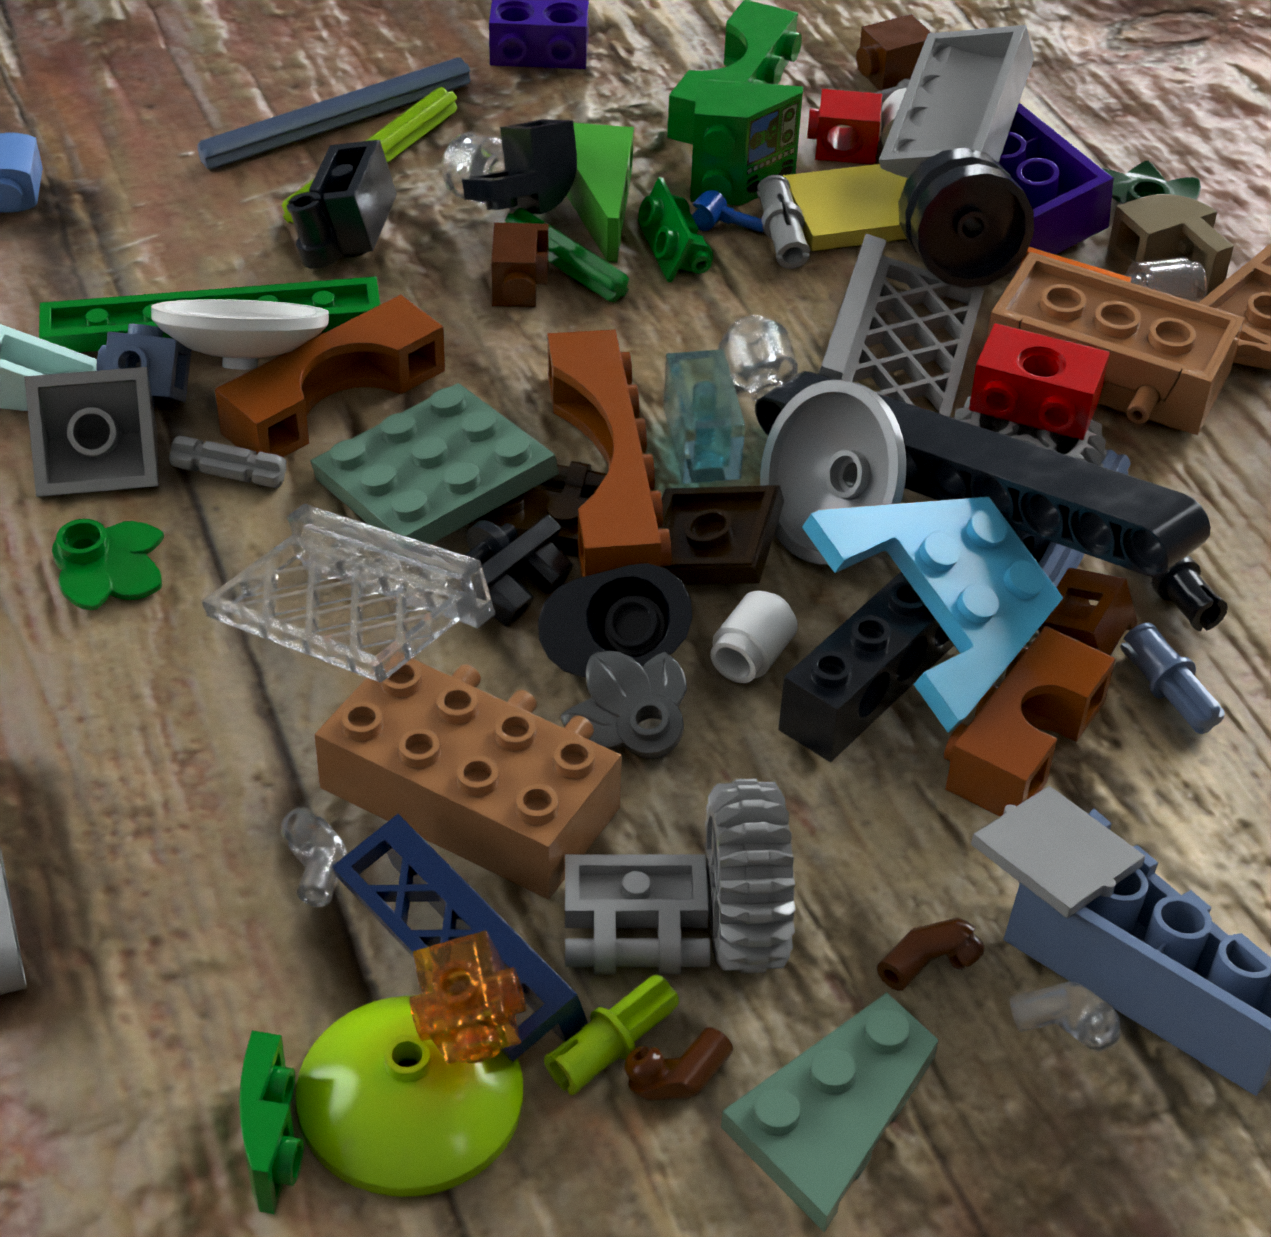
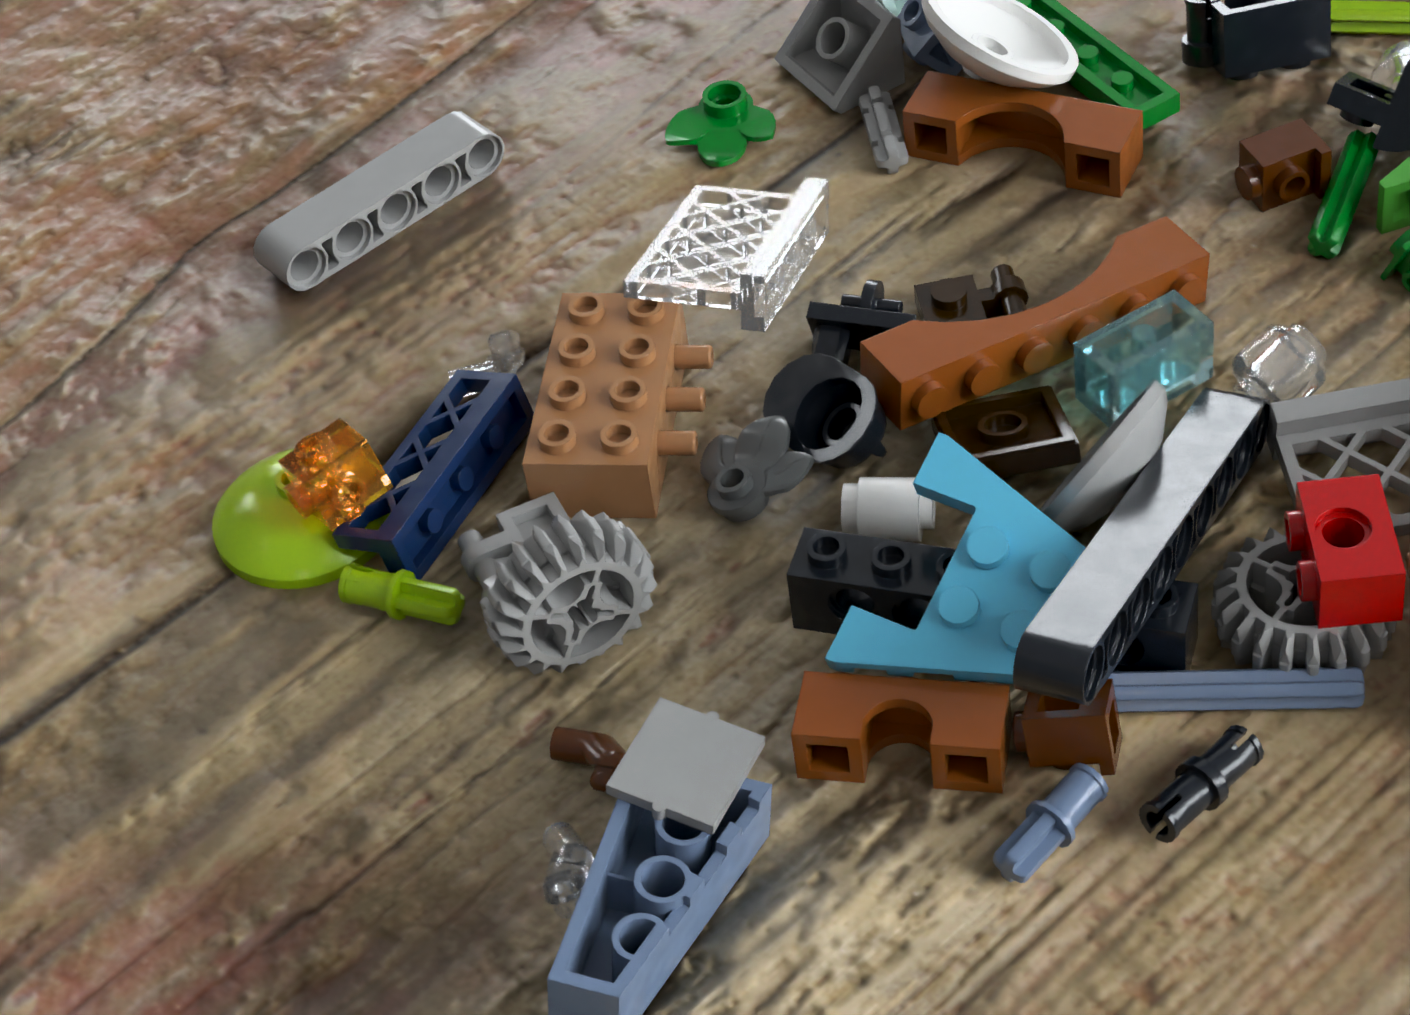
camera: 75 degrees right, 0 degrees up
green slope [239,1030,304,1214] -> none
sand green plate [310,383,559,557] -> none
reddish brown arm [624,1027,733,1101] -> none
sand green wing [721,992,939,1233] -> none

